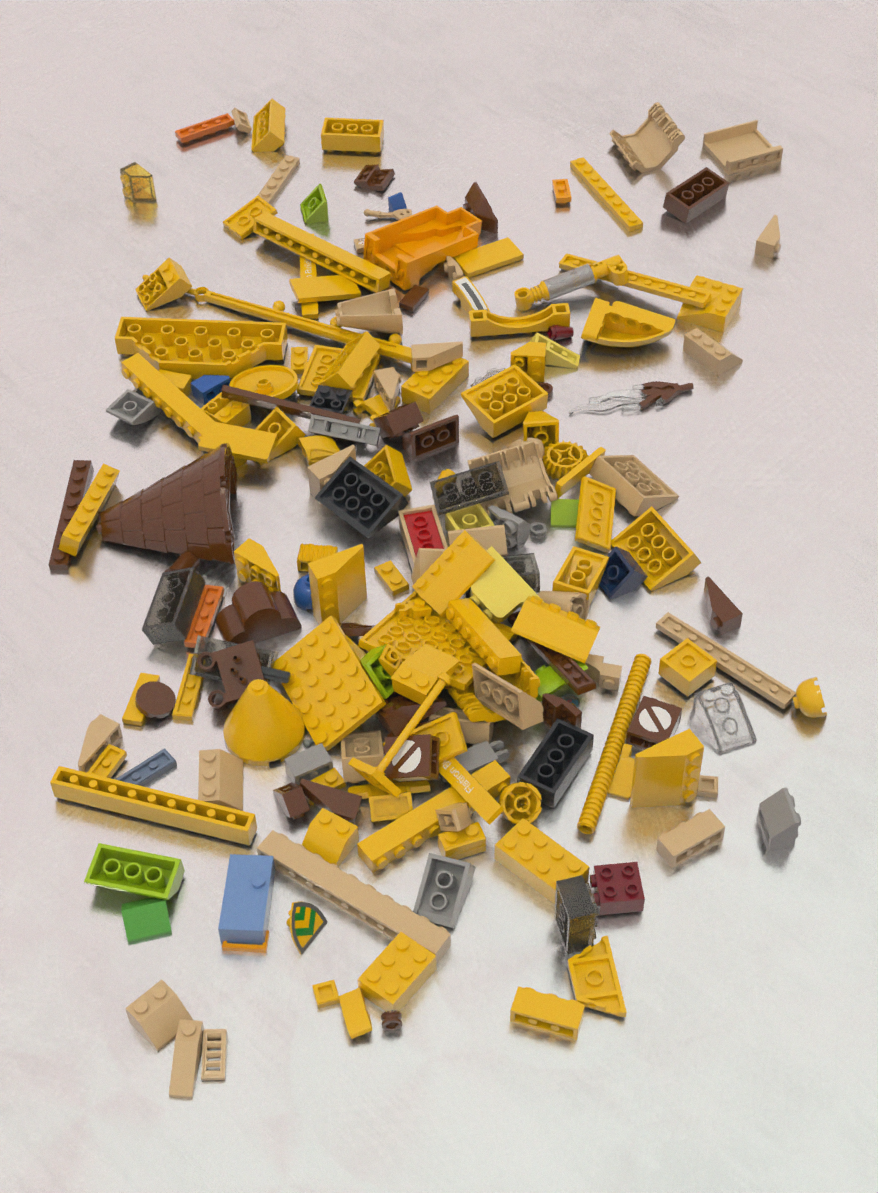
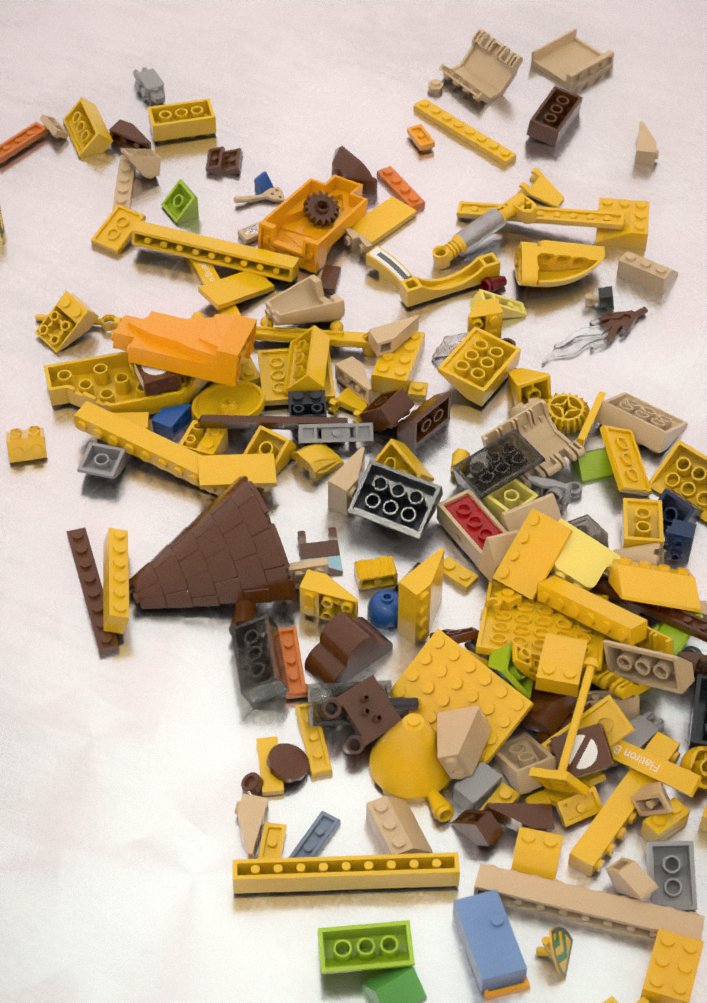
camera: 20 degrees left, 0 degrees up
none -> yellow bracket [6,426,47,463]
none -> reddish brown slope [109,119,151,149]
none -> light orange panel [111,311,257,387]
none -> tan slope [120,148,161,179]
none -> reddish brown brick [132,363,182,397]
none -> light grey hinge [133,67,165,104]
none -> reddish brown tile [241,772,264,795]
none -> tan plate [288,557,329,589]
none -> reddish brown flag [297,527,343,575]
none -> reddish brown gear [303,191,340,227]
none -> orange plate [377,166,425,210]
none -> yellow plate [408,381,428,401]
none -> yellow cone [427,790,454,822]
none -> tan plate [428,79,443,93]
none -> tan slope [437,705,491,779]
none -> yellow flag [517,168,565,208]
none -> pearl dark grey piece [585,286,614,310]
none -> tan slope [606,857,658,900]
none -> dark blue brick [663,519,697,564]

